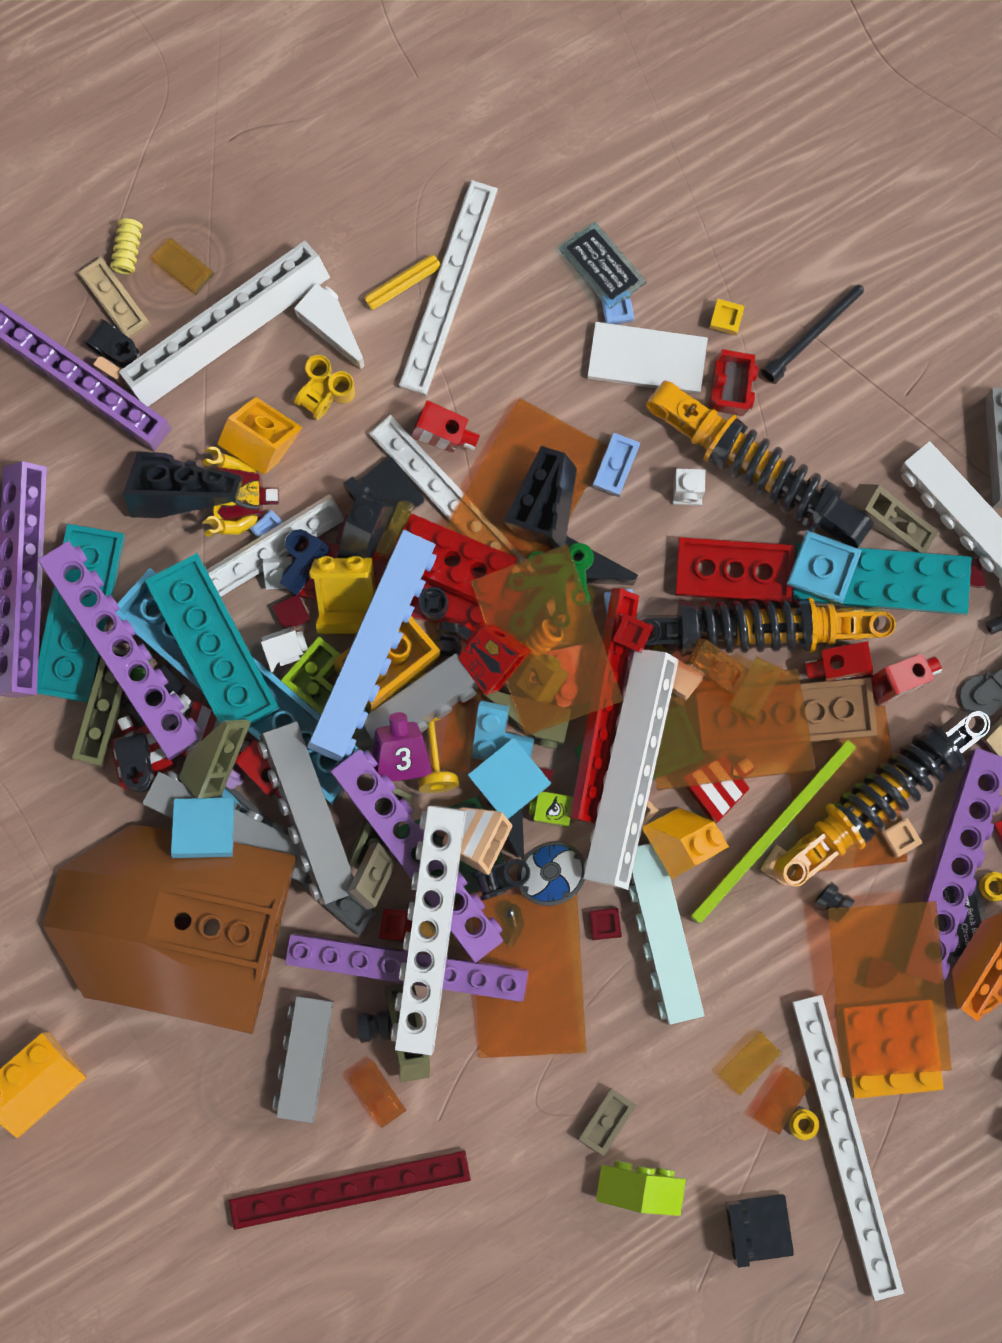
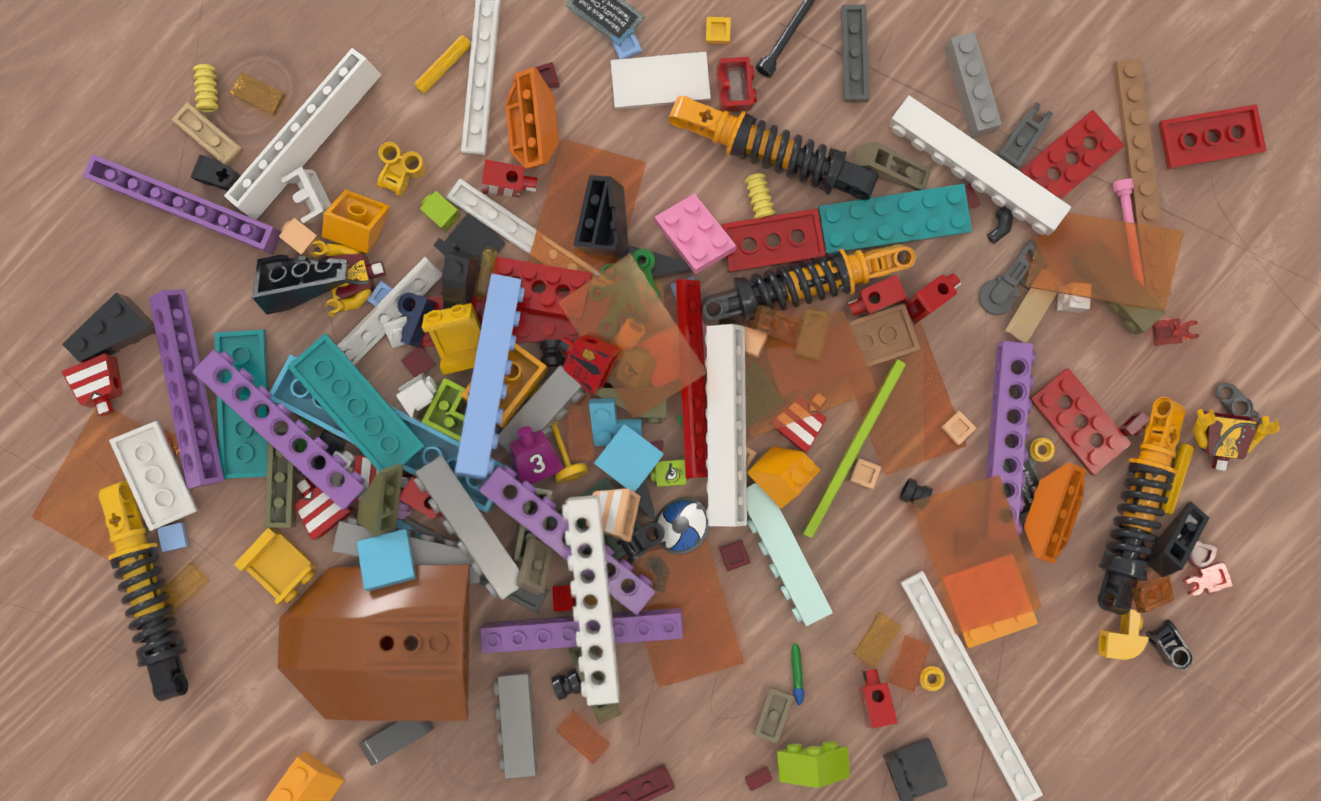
camera: 10 degrees left, 5 degrees up
light nougat tile [93,356,126,388] -> none
black piece [114,733,154,792] -> none
white slope [294,283,364,370] -> none
black wheel [418,587,449,621] -> none
light blue plate [593,433,640,497] -> none
red plate [613,614,653,653] -> none
white brick [673,469,705,506] -> none
black piece [774,709,990,886] -> none
medium azure tile [786,531,862,605] -> none
none -> yellow panel [234,528,318,605]
none -> light nougat brick [278,218,323,258]
none -> white window [281,166,331,223]
none -> dark grey beam [359,721,434,766]
none -> lime brick [420,191,461,233]
none -> orange wedge [505,67,559,170]
none -> dark red tile [535,62,560,88]
none -> bright pink plate [654,194,736,275]
none -> light yellow piece [744,173,776,219]
none -> dark red tile [745,766,773,791]
none -> green piece [791,643,805,706]
none -> dark grey plate [841,4,869,102]
none -> red torso [859,669,898,728]

